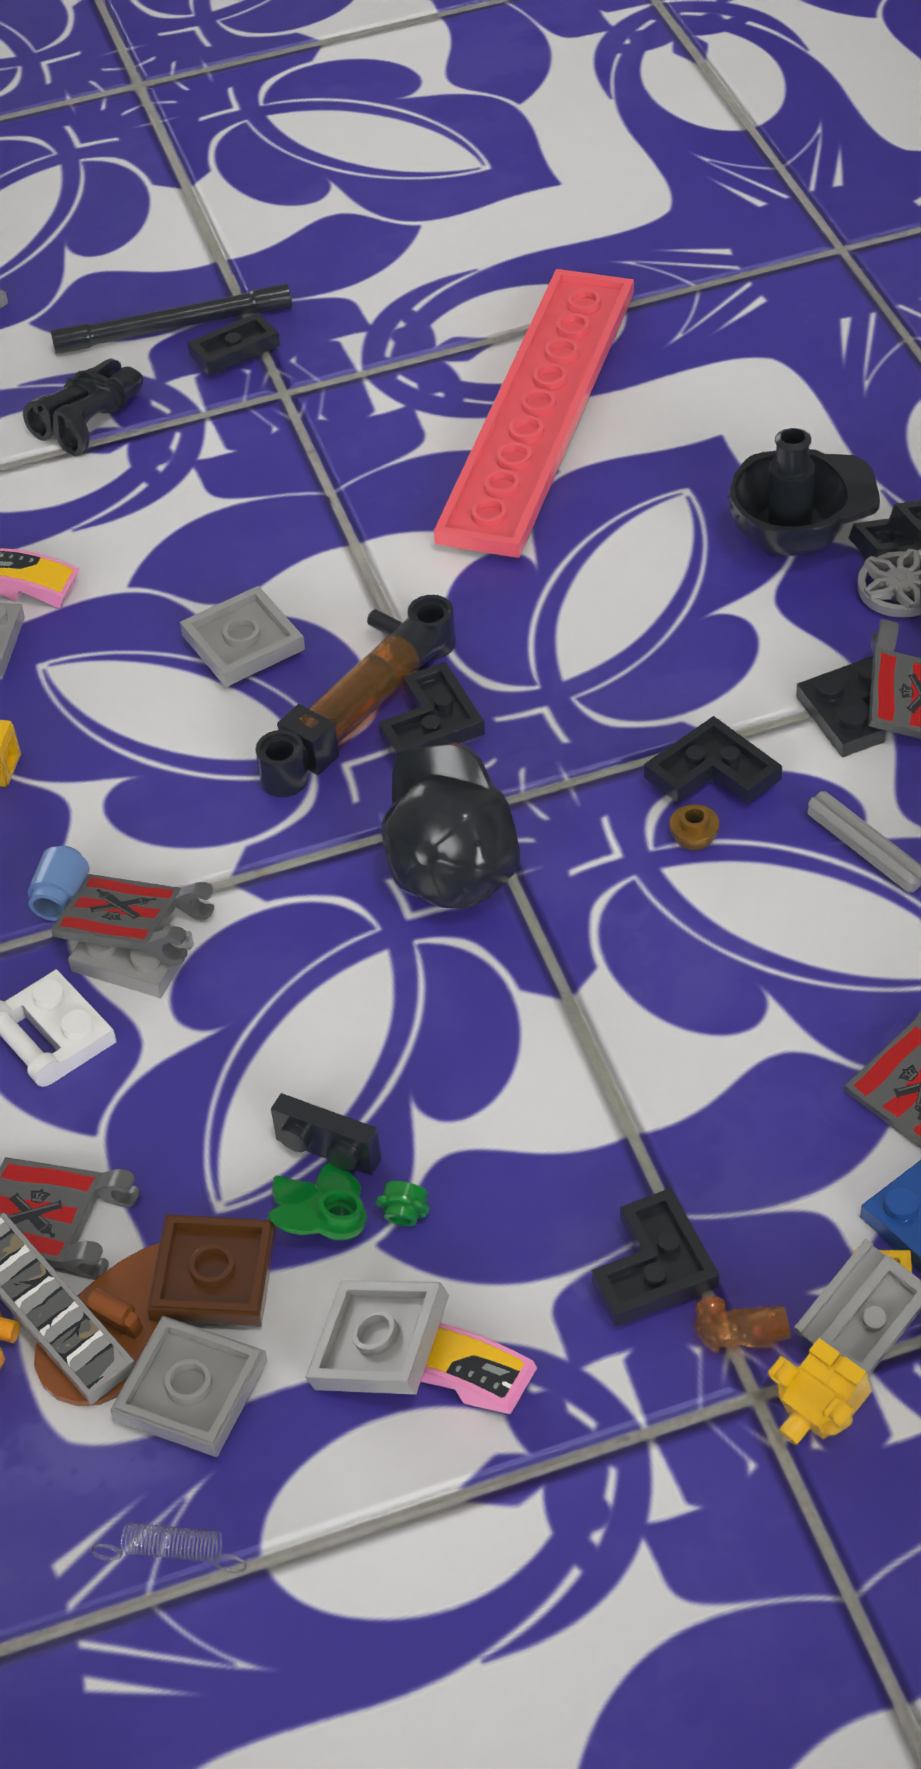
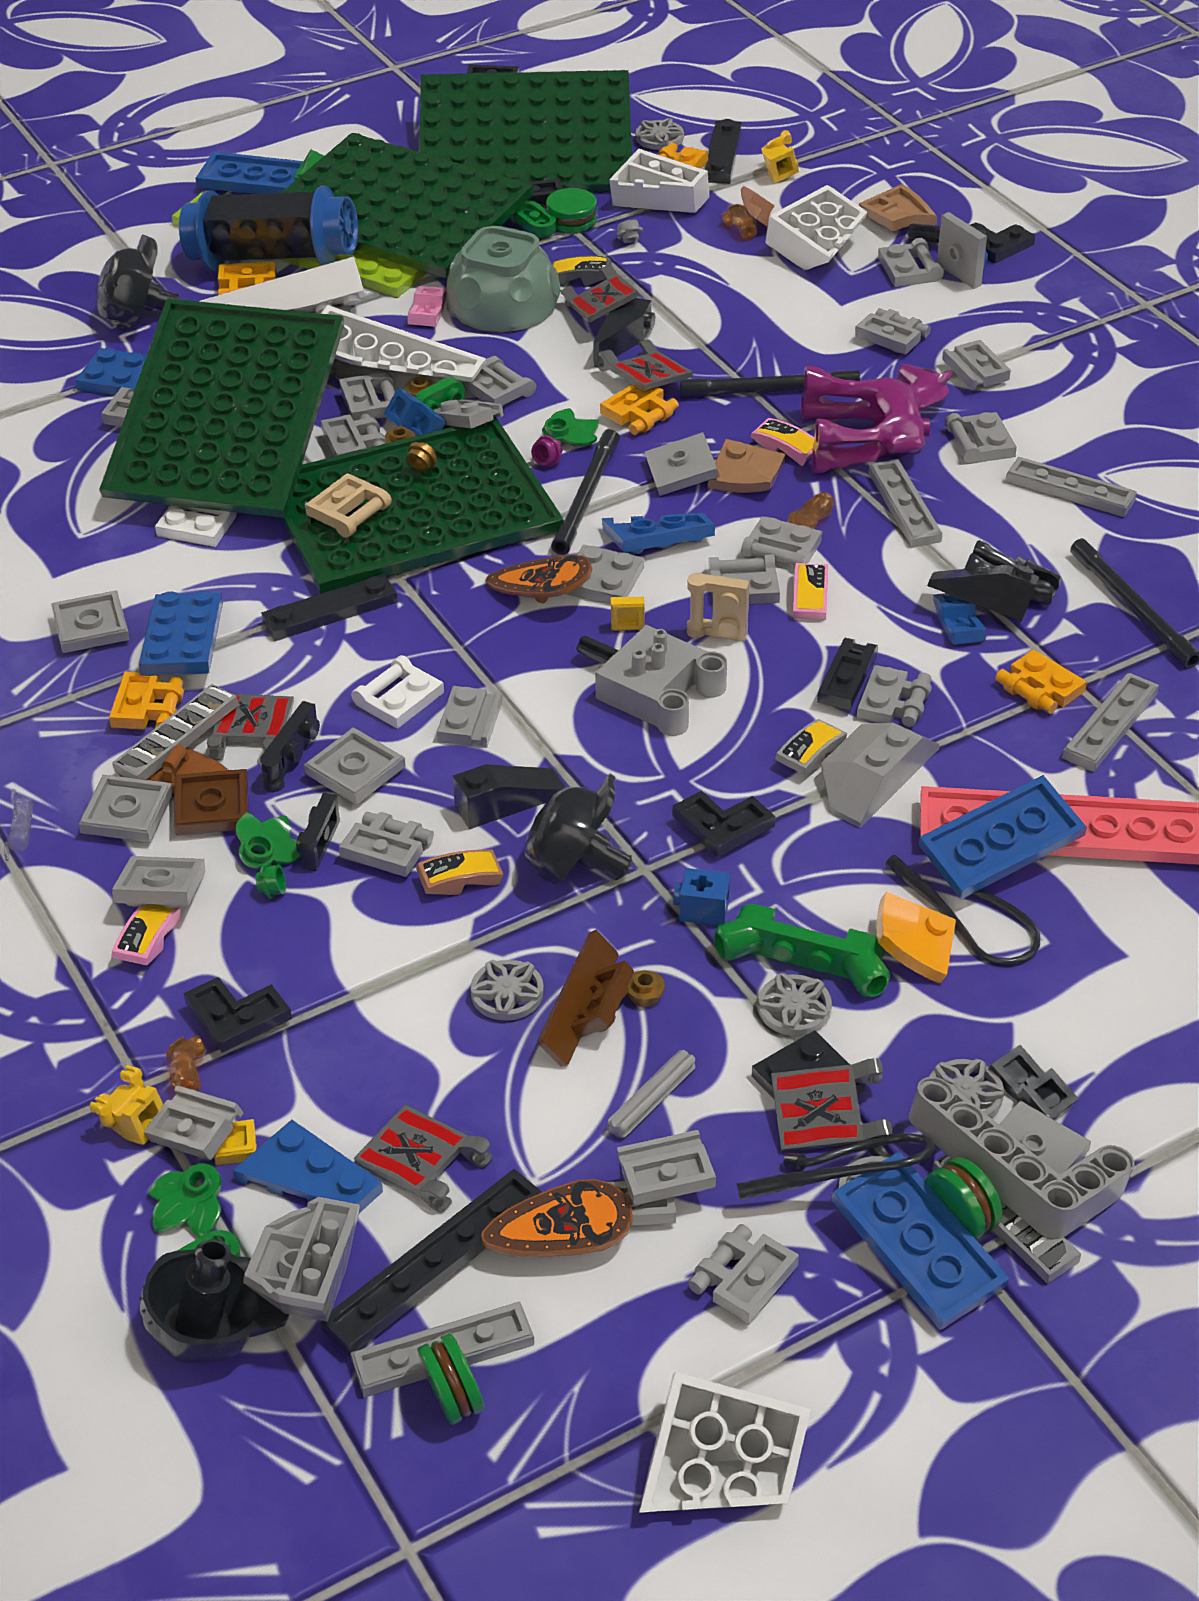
camera: 75 degrees right, 5 degrees down
medium blue brick [27,846,90,921] -> none
dark grey flag [51,874,215,965] -> none
light grey plate [179,585,305,687] -> none
black plate [187,312,280,376] -> none
black piece [255,595,456,797] -> none
black plate [644,716,782,804] -> none
black piece [727,428,880,557] -> none
none -> black plate [260,701,320,792]
none -> light grey plate [304,727,406,805]
none -> light grey plate [339,811,434,877]
none -> slope [416,849,504,895]
none -> black slope [452,764,566,830]
none -> light grey wheel [470,959,544,1021]
none -> reddish brown bracket [537,930,634,1067]
none -> light grey piece [576,625,727,736]
none -> blue brick [673,868,731,926]
none -> tan plate [687,573,750,641]
none -> green plate [714,904,890,997]
none -> light grey wheel [758,973,832,1036]
none -> slope [775,719,848,774]
none -> black plate [817,637,878,710]
none -> light grey wedge [821,722,940,828]
none -> light grey plate [857,665,932,727]
none -> light orange plate [876,892,956,984]
none -> black piece [886,855,1040,966]
none -> blue plate [919,775,1087,899]
none -> black slope [927,564,1039,621]
none -> blue slope [933,593,986,645]
none -> light orange plate [995,649,1087,714]
none -> light grey tile [1062,673,1159,772]

